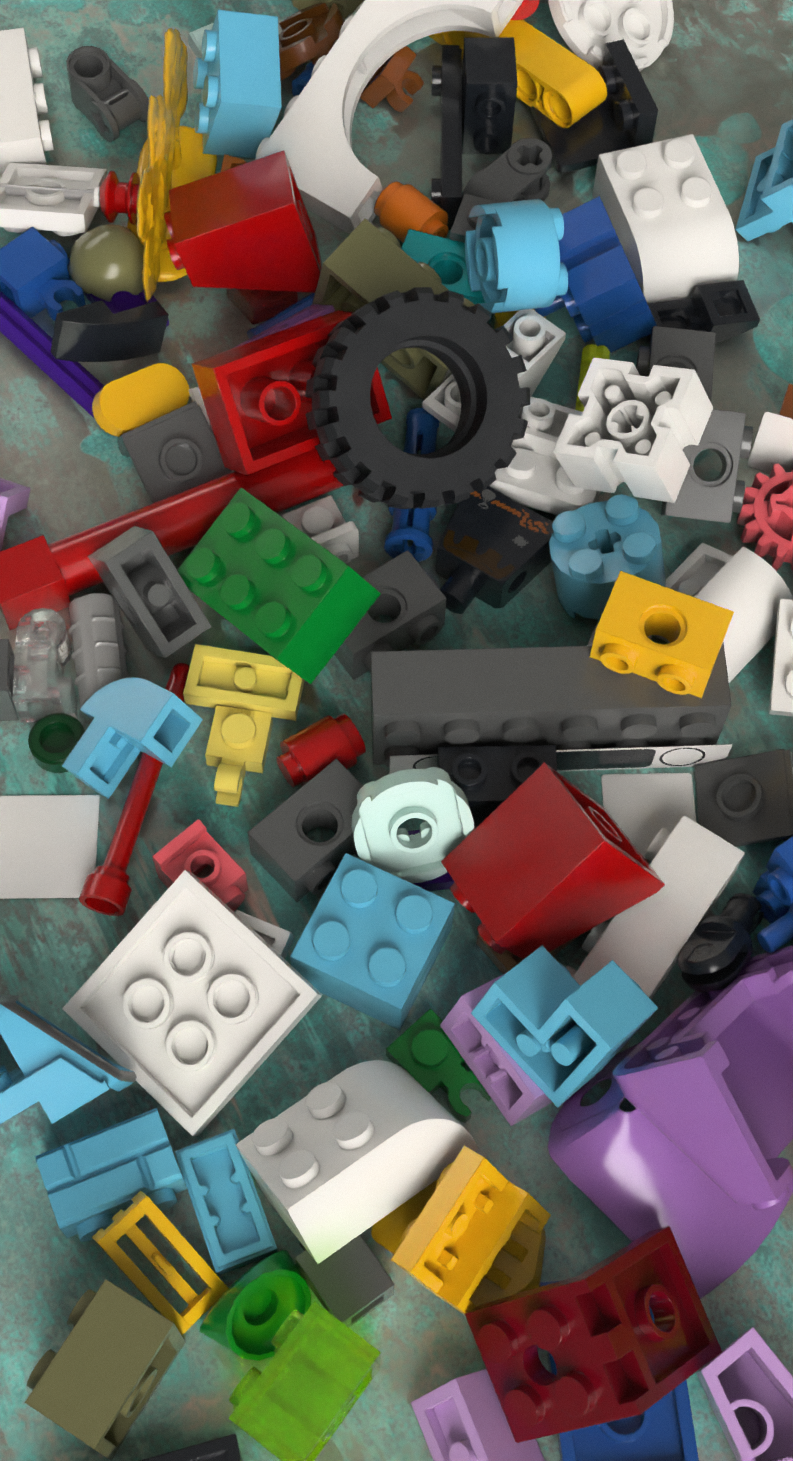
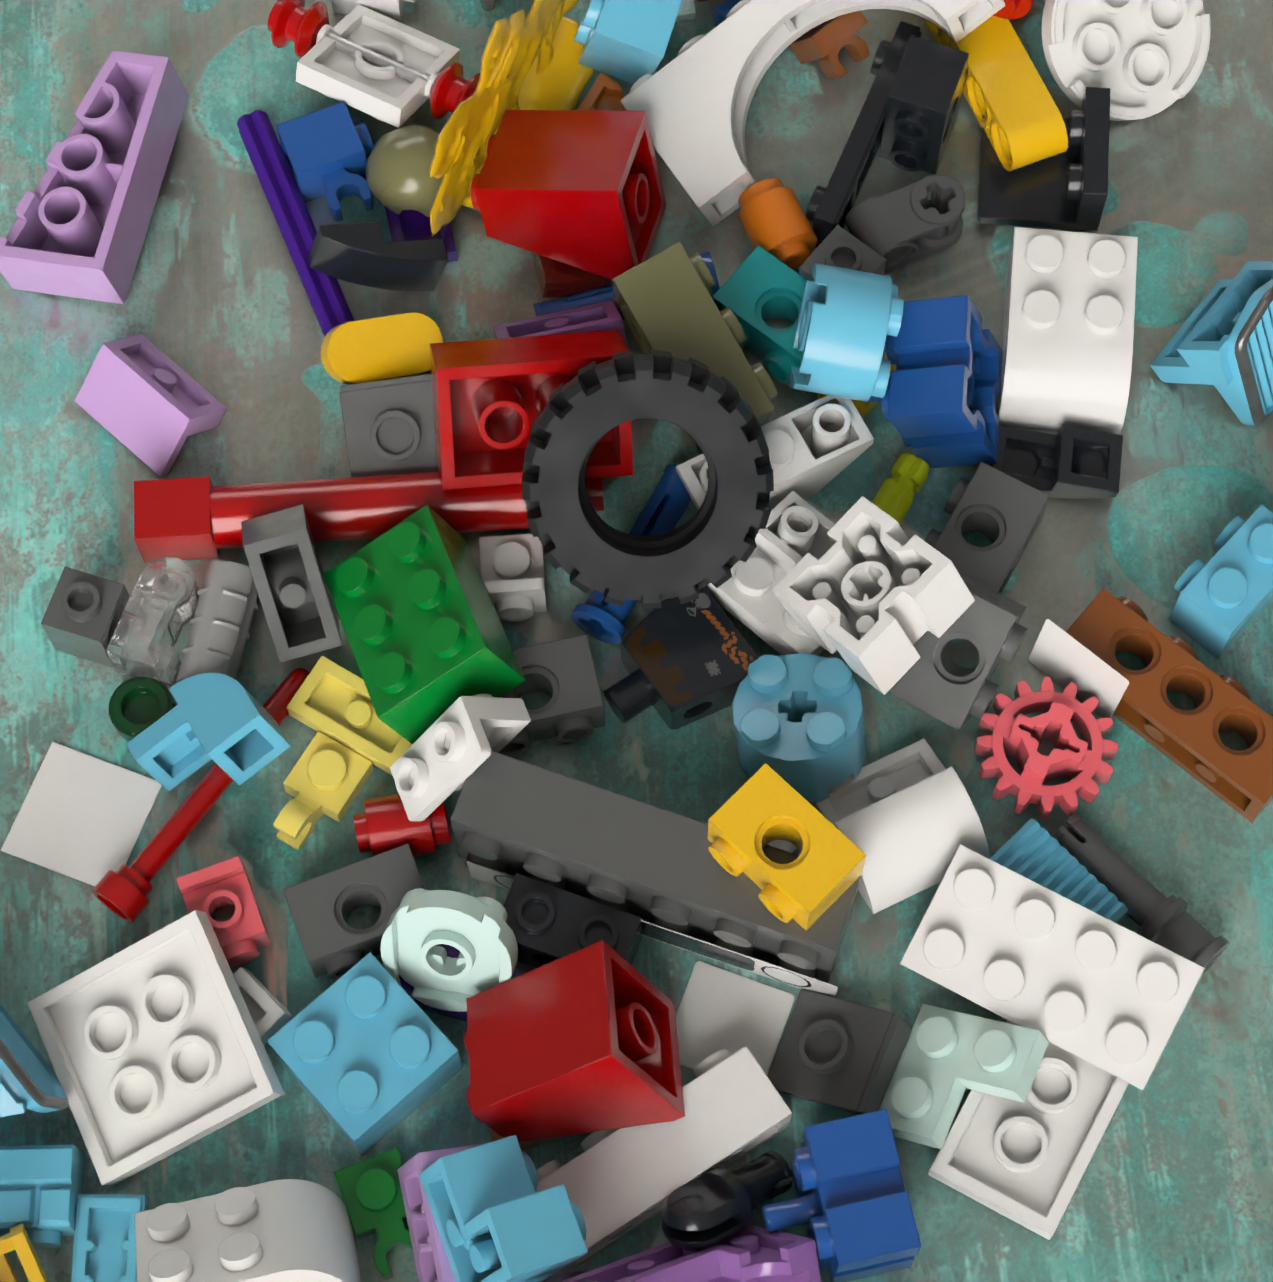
camera: 25 degrees right, 5 degrees up
none -> white bracket [390,694,531,821]

